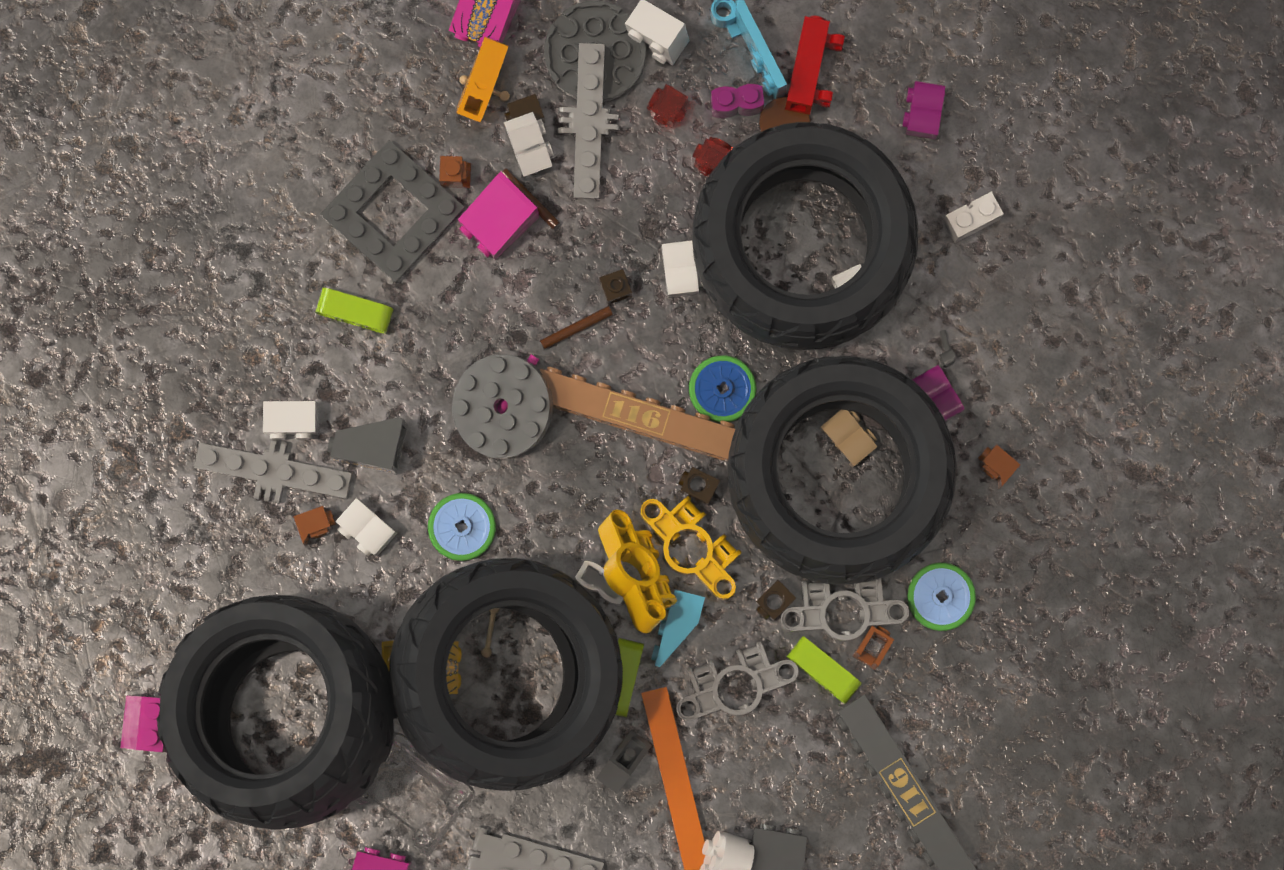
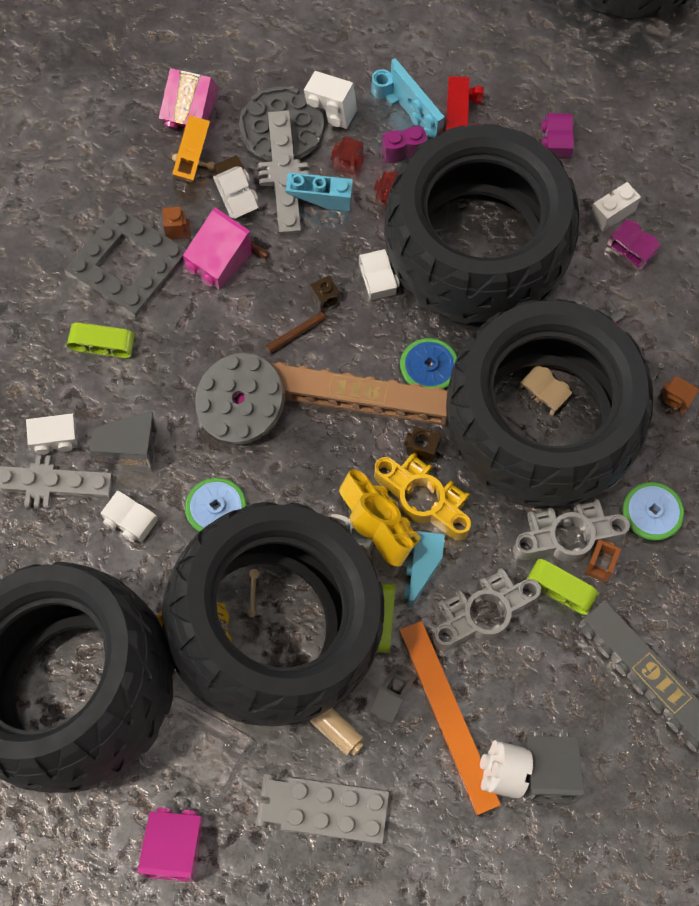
camera: 10 degrees left, 15 degrees down
dark orange window [293,506,336,546] -> none
dark brown brick [755,580,796,621] -> none
none -> medium azure slope [285,172,353,211]
none -> tan brick [310,708,364,756]
none -> magenta brick [607,219,661,270]

